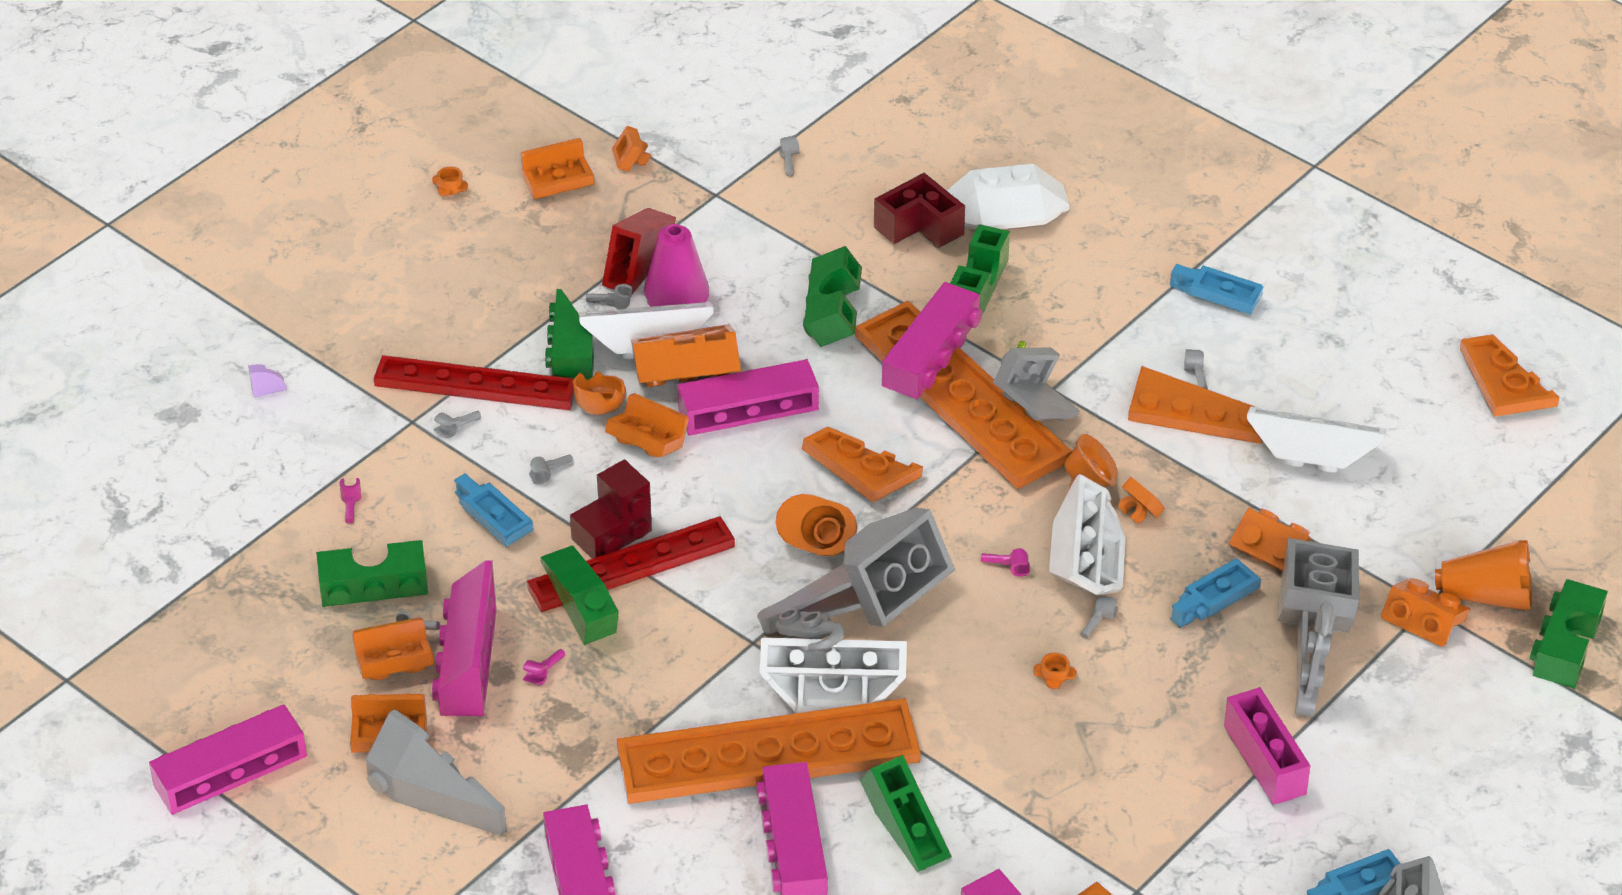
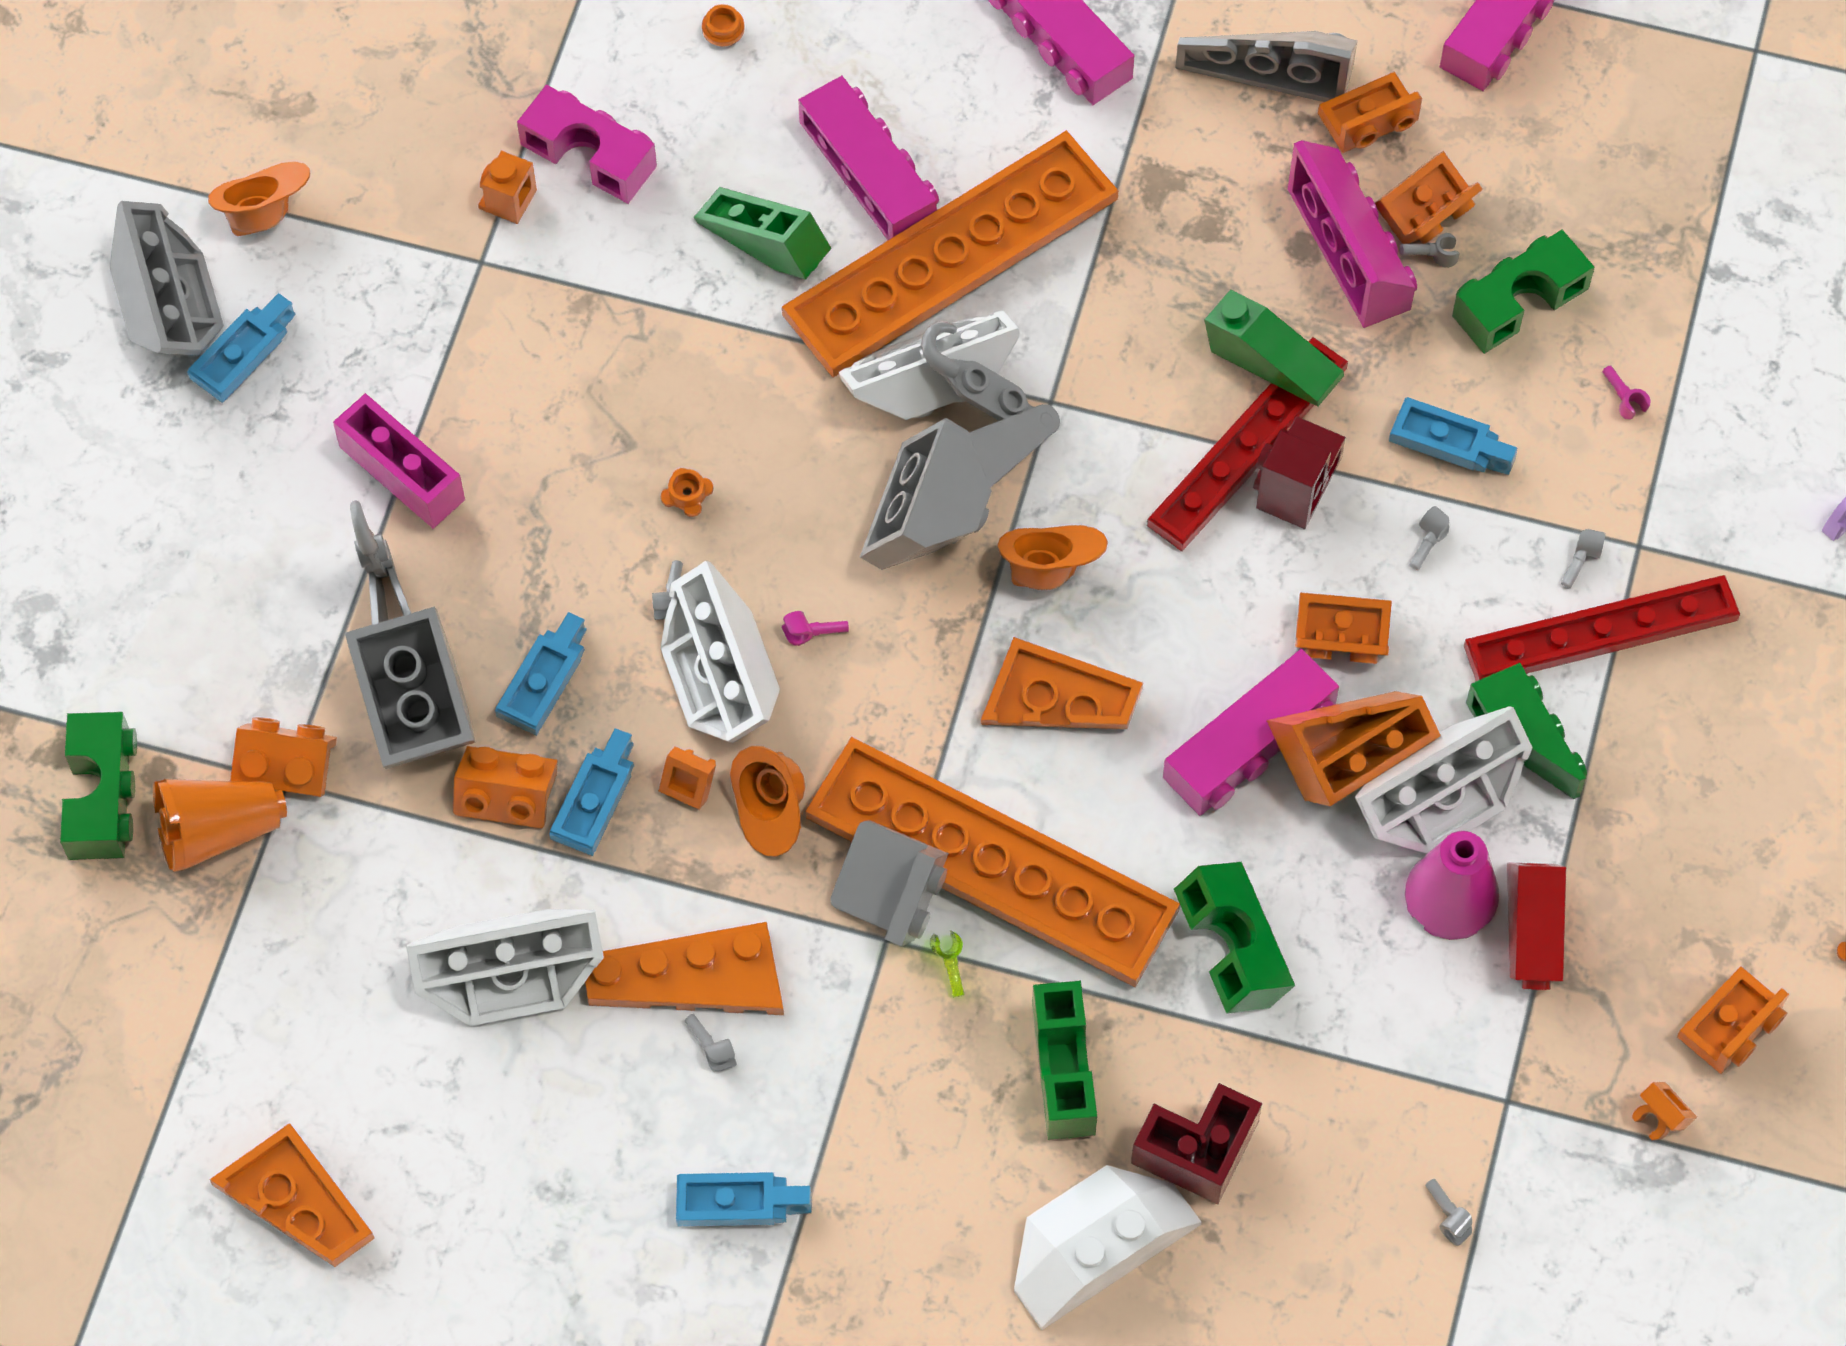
camera: 155 degrees right, 20 degrees up
dark pink hand [523,649,565,685] -> none
orange hair [572,371,627,415] -> none
light grey hand [586,284,632,309] -> none
dark pink brick [882,282,982,400] -> none
none -> dark azure hinge [549,728,634,856]

